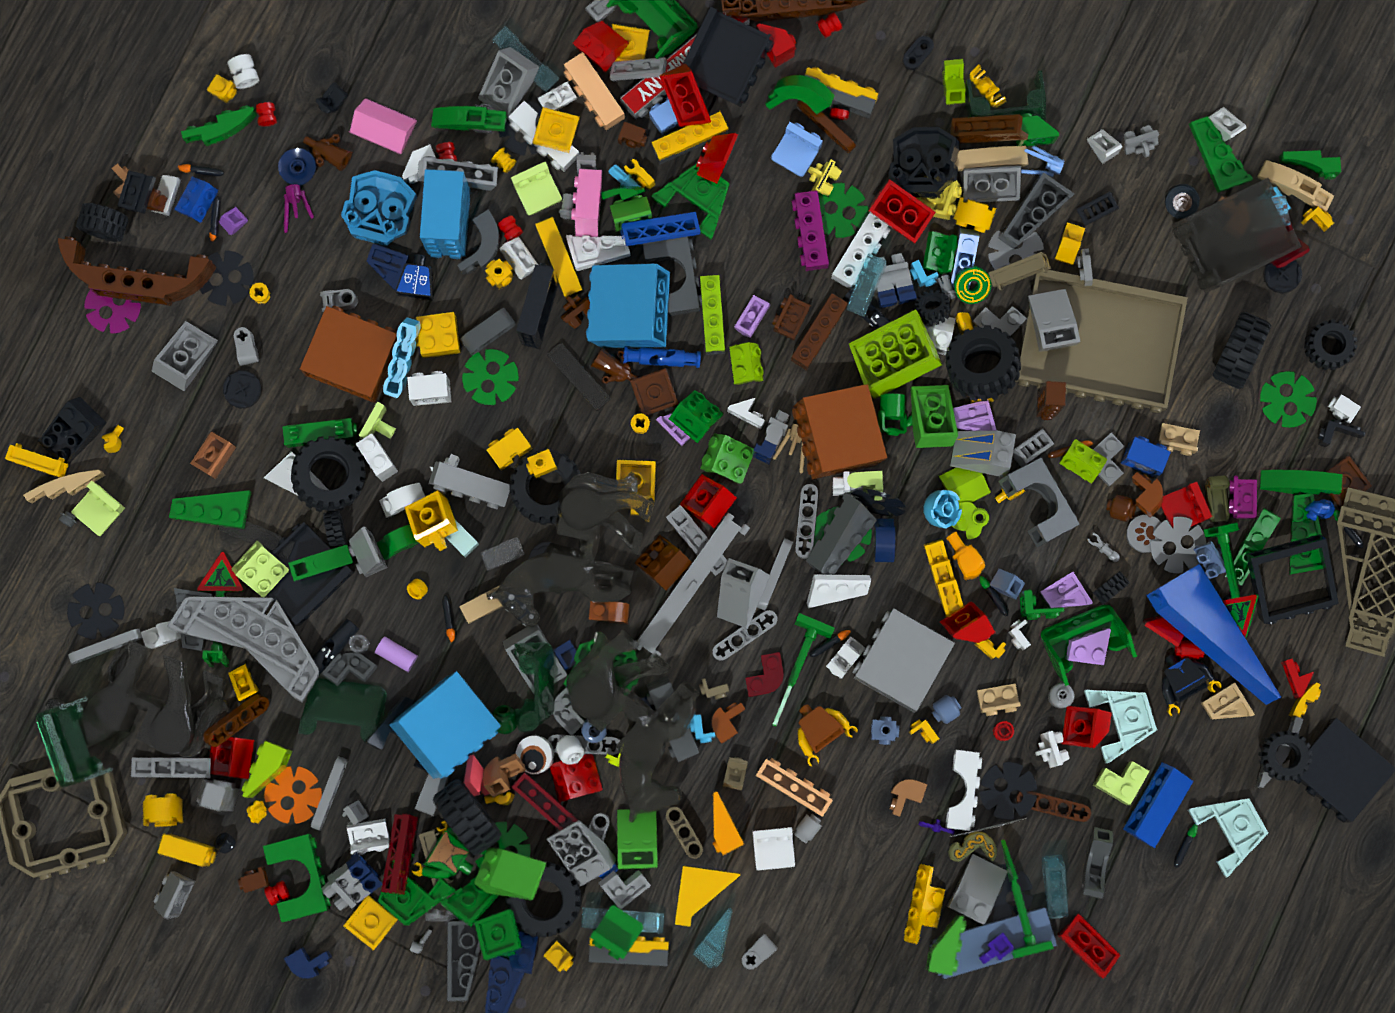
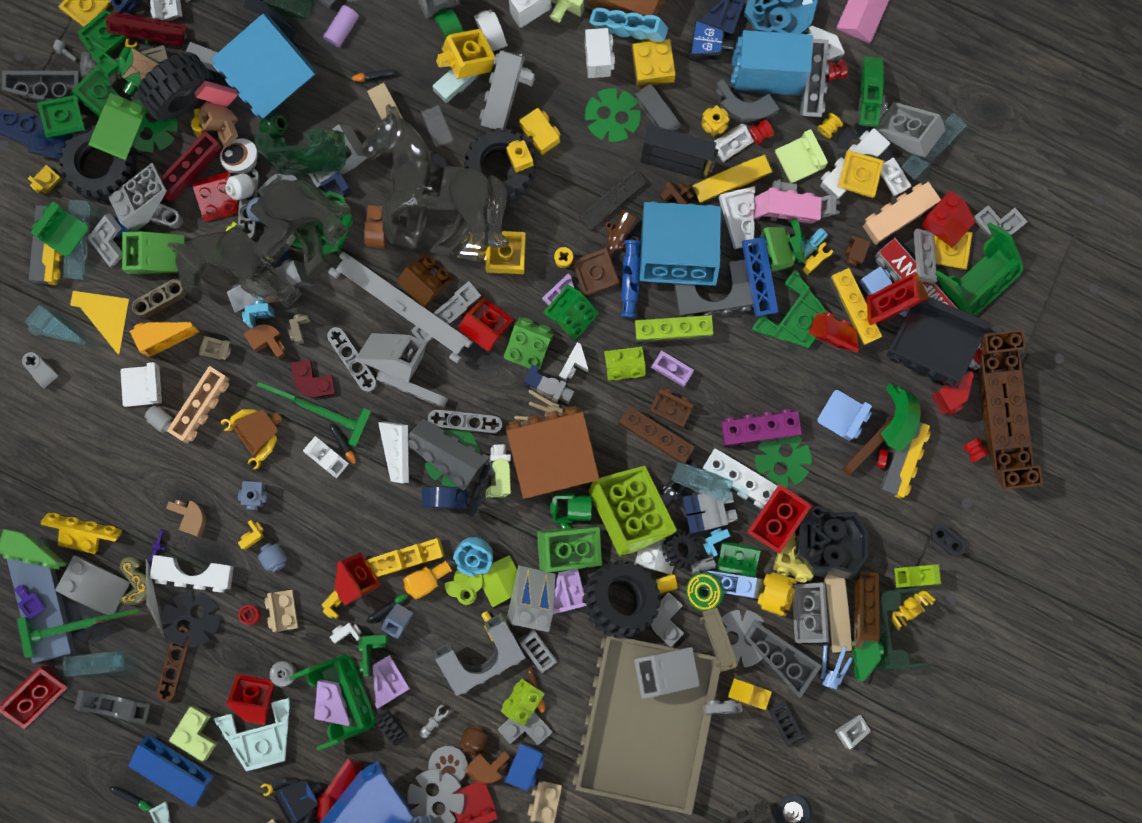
camera: 85 degrees right, 0 degrees up
yellow tile [407,579,428,600] -> none
light yellow hips [808,160,842,196] -> none
light grey brick [852,608,955,713] -> none
white hips [1035,731,1069,768] -> none
reddish brown brick [1036,381,1066,420] -> none
light grey hips [1124,125,1159,157] -> none

